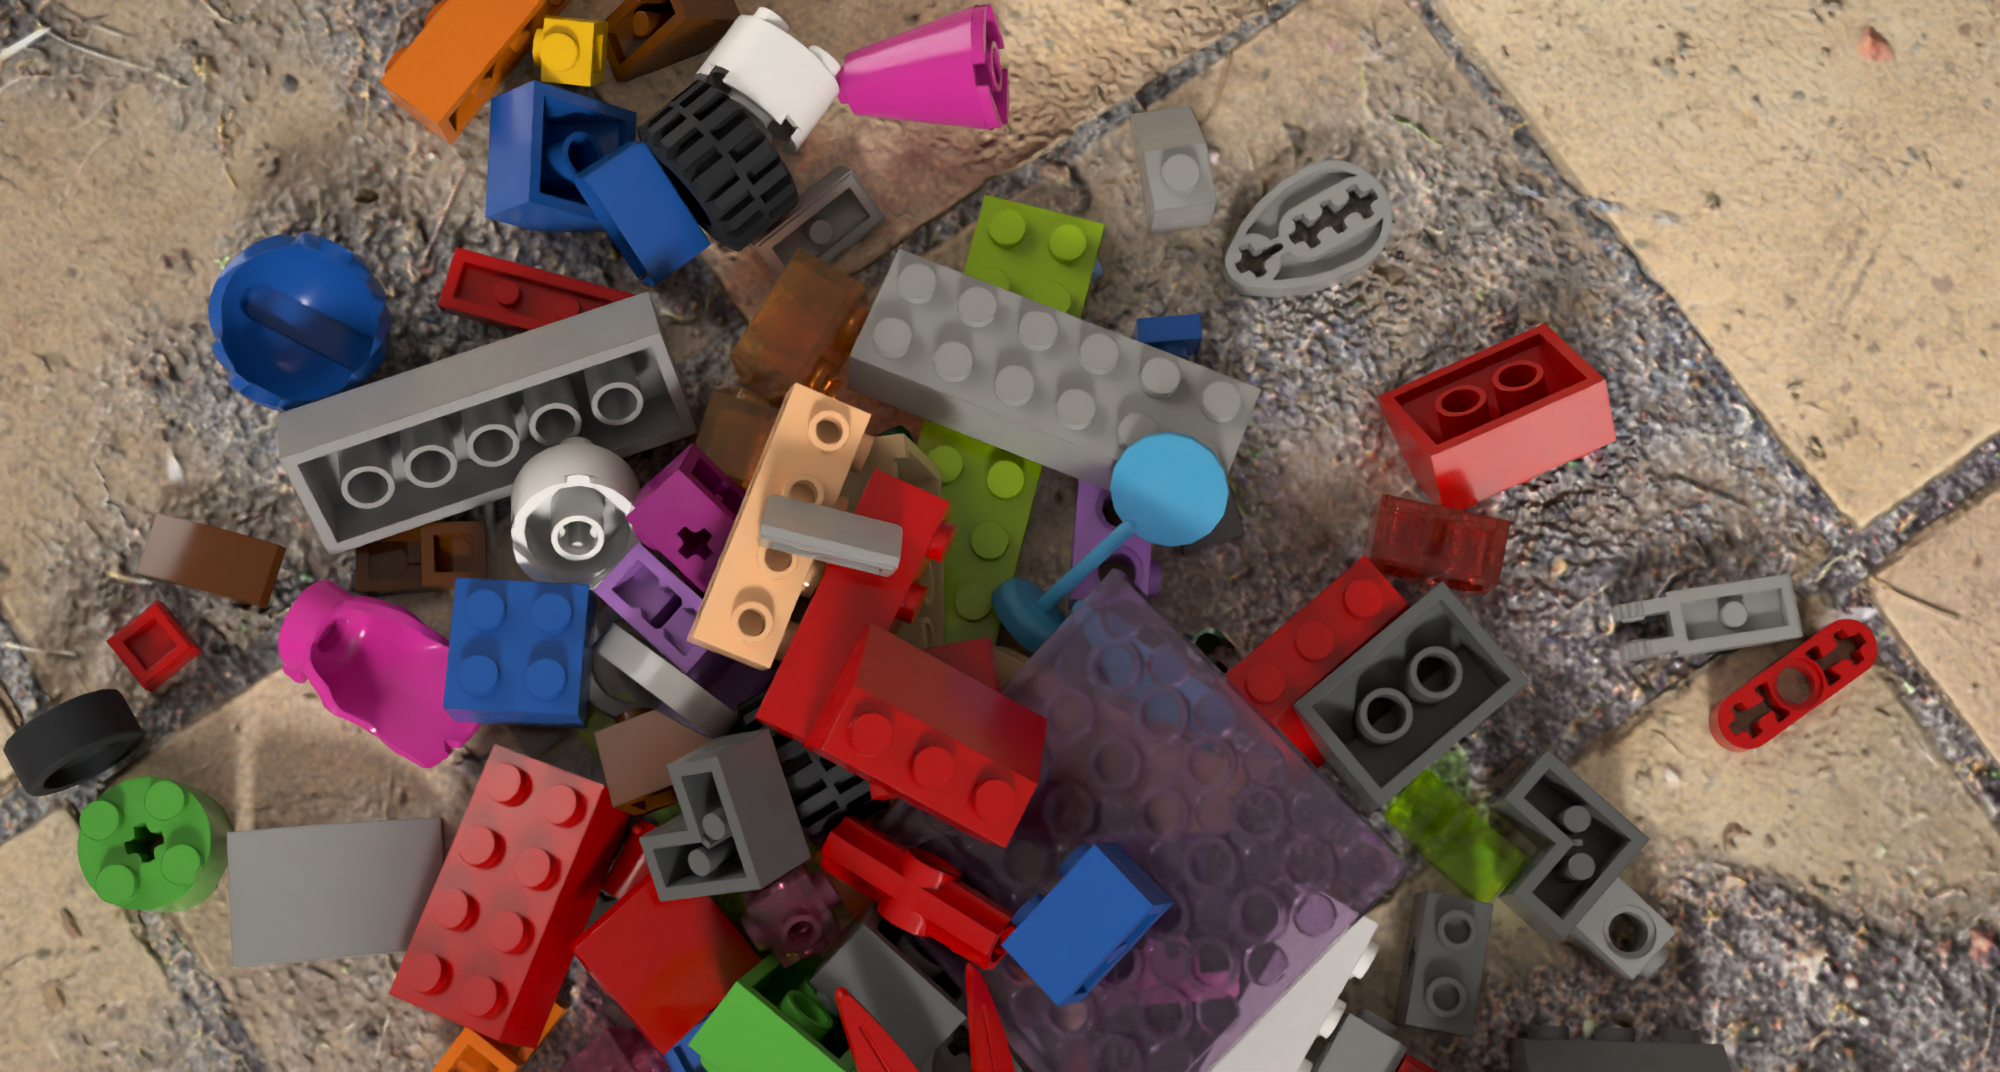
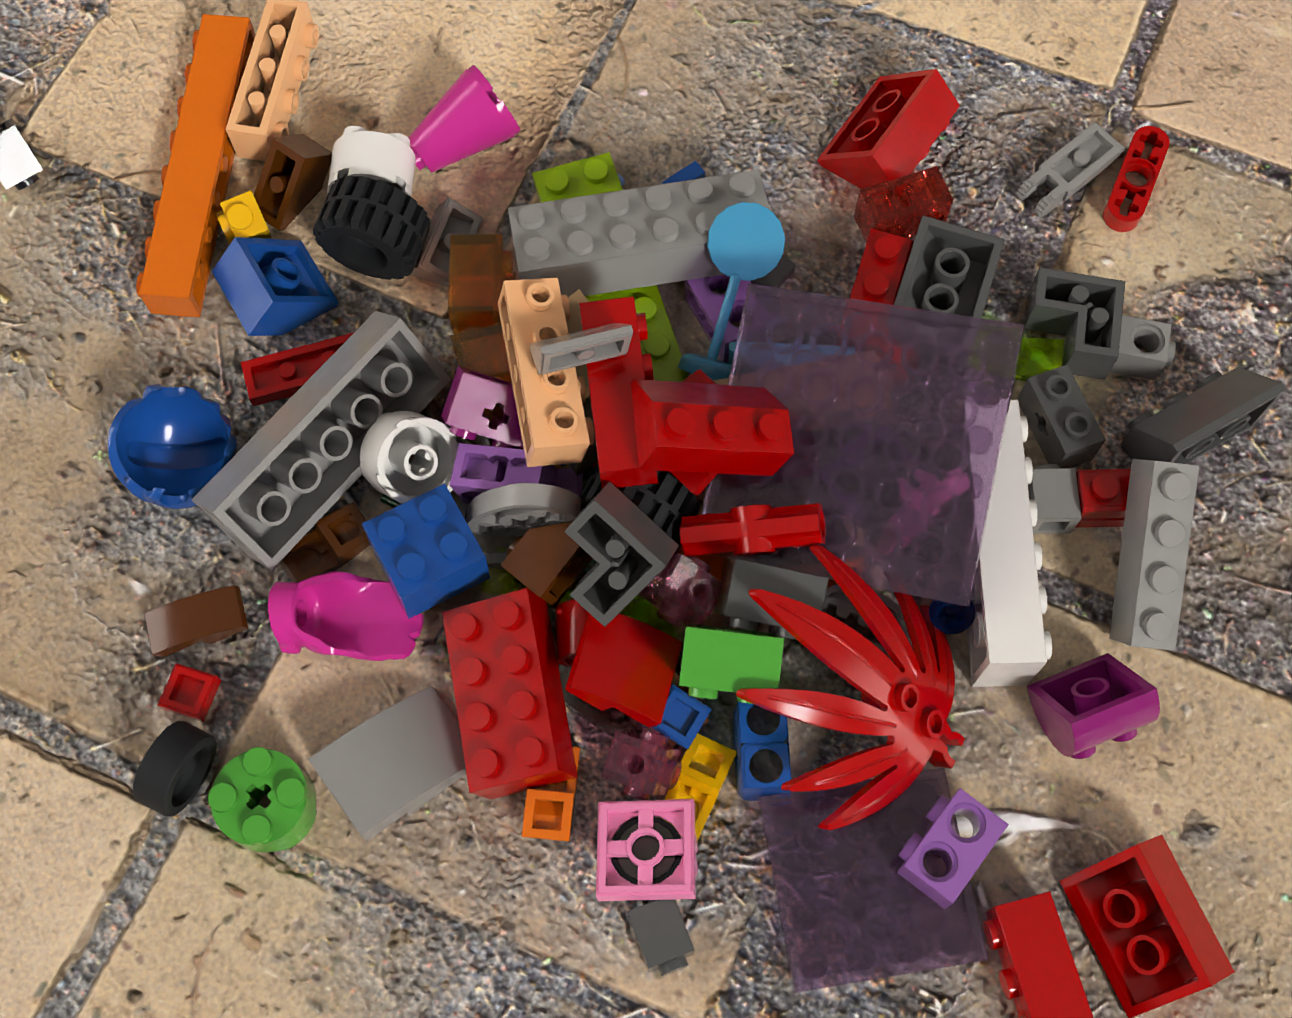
camera: 30 degrees left, 10 degrees down
blue piece [572,141,711,287] -> none
blue brick [1001,842,1174,1007] -> none
light grey slope [1129,105,1217,234] -> none
light grey piece [1222,160,1393,298] -> none

